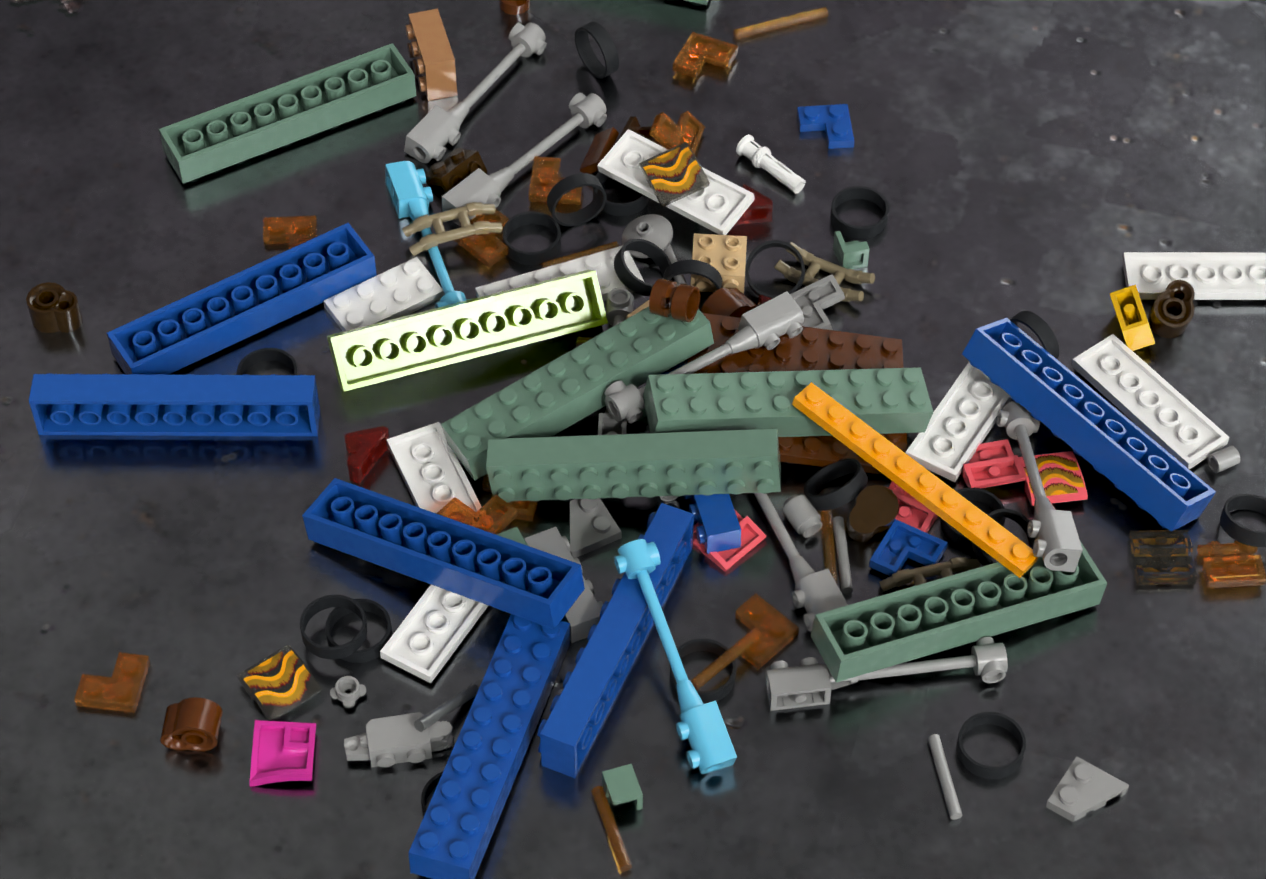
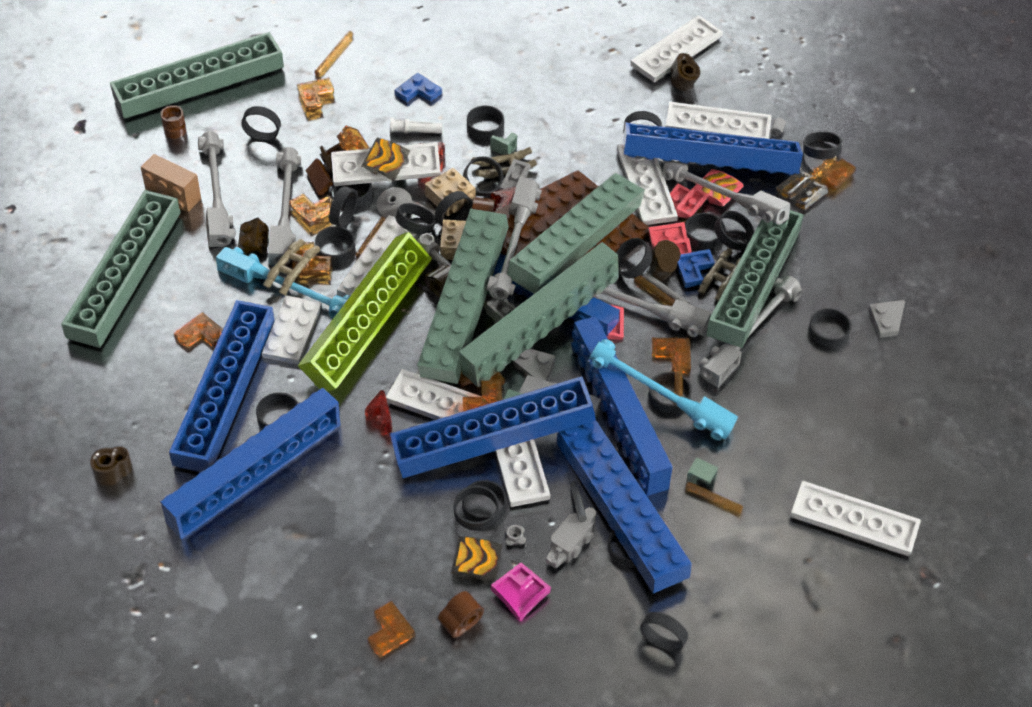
camera: 45 degrees left, 0 degrees up
reddish brown wheel [649,278,700,322] -> none
light grey brick [782,494,823,538] -> none
light orange plate [792,382,1039,578] -> none
light grey bar [927,734,962,820] -> none
yellow brick [1109,284,1155,351] -> none

